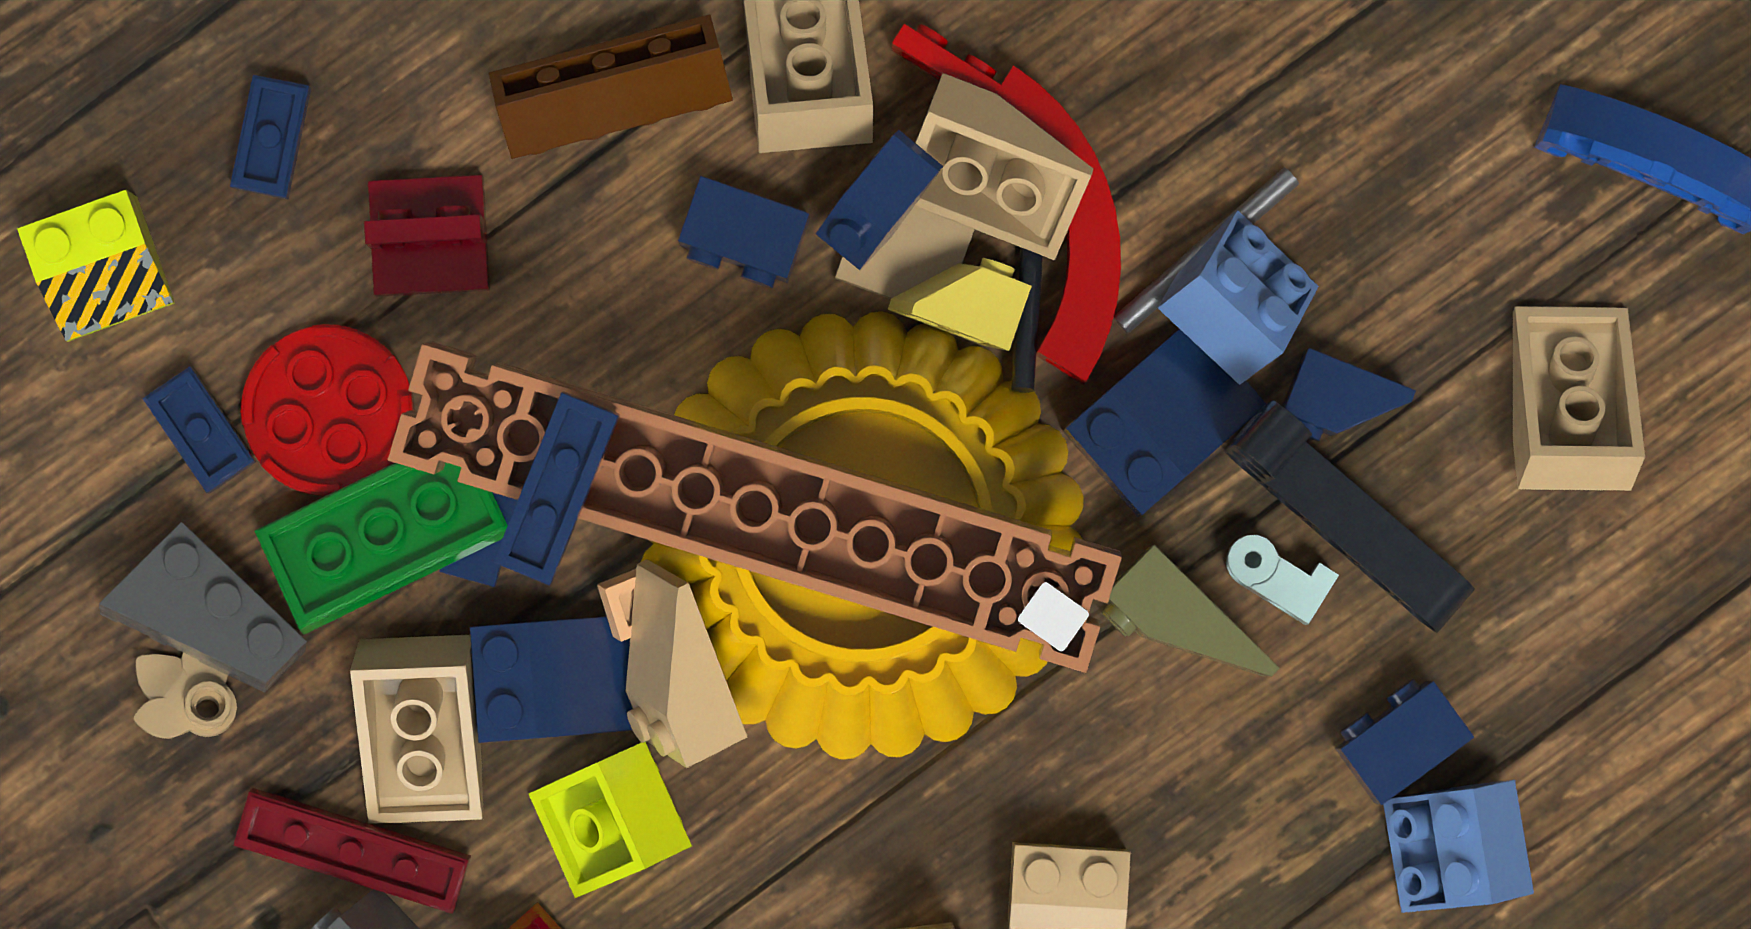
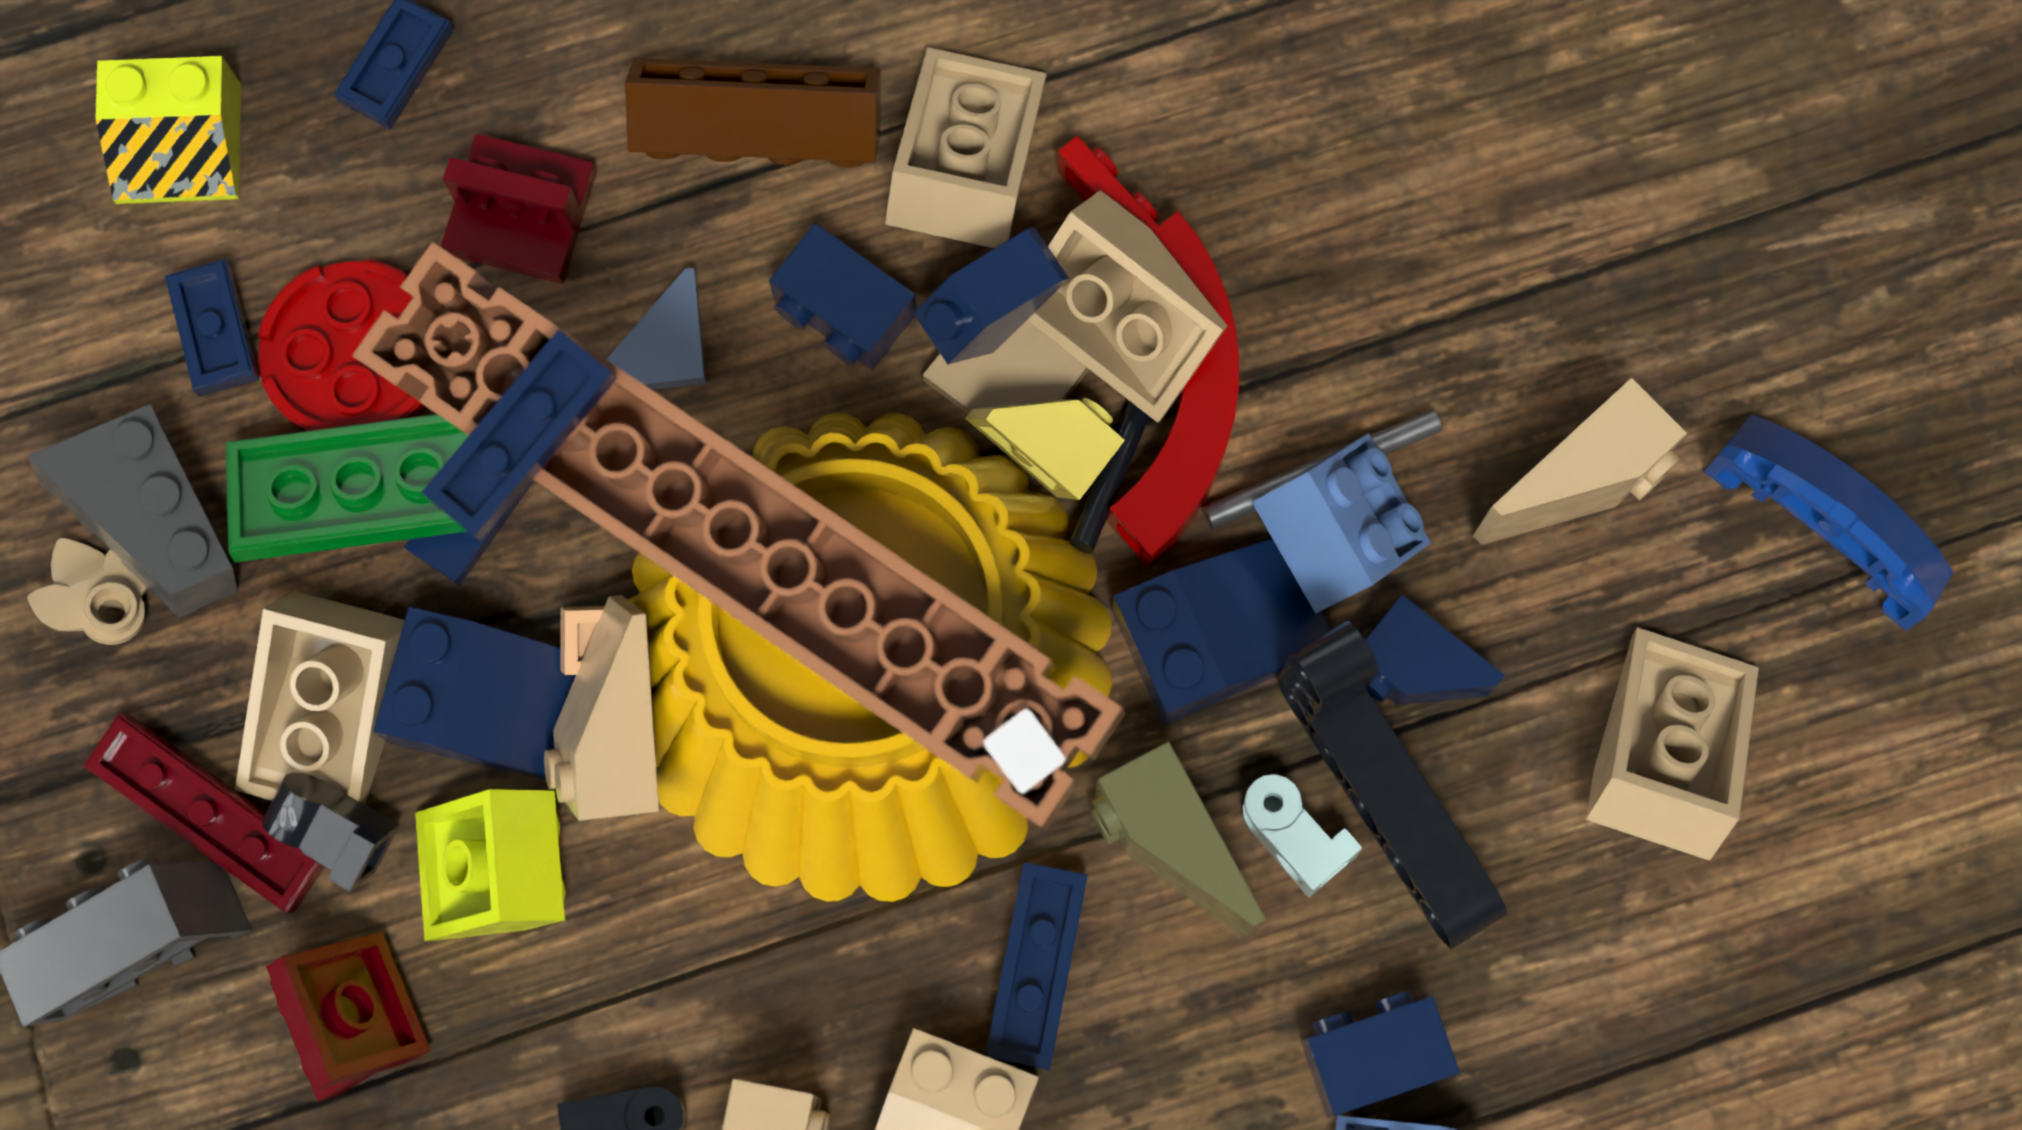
camera: 25 degrees right, 10 degrees down
none -> black leg [262,772,400,892]
none -> sand blue tile [607,268,706,390]
none -> dark blue plate [985,862,1088,1071]
none -> tan slope [1473,378,1687,545]

